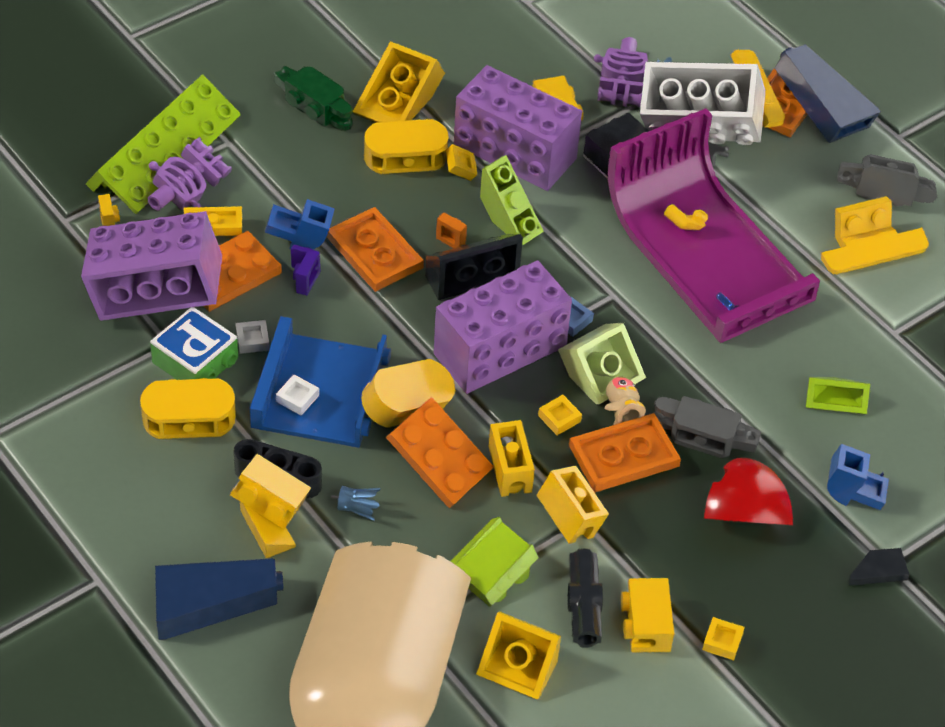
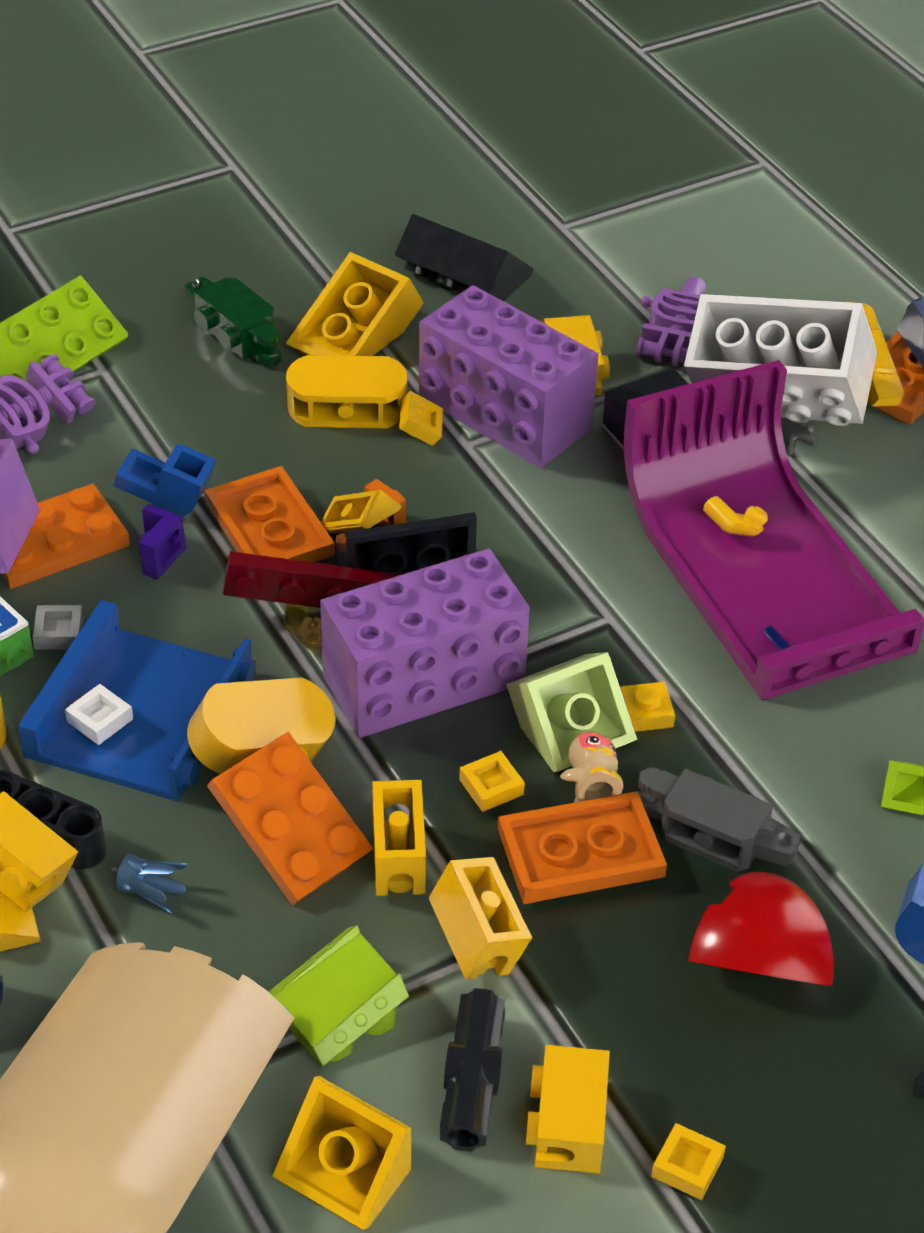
camera: 10 degrees right, 5 degrees down
yellow plate [184,206,242,236] -> none
lime slope [480,155,544,245] -> none
medium blue plate [568,297,594,336] -> none
none -> dark red plate [223,551,402,608]
none -> clear yellow arm [284,603,322,649]
none -> yellow slope [321,490,402,534]
none -> black slope [395,213,534,301]
none -> yellow plate [620,682,675,732]

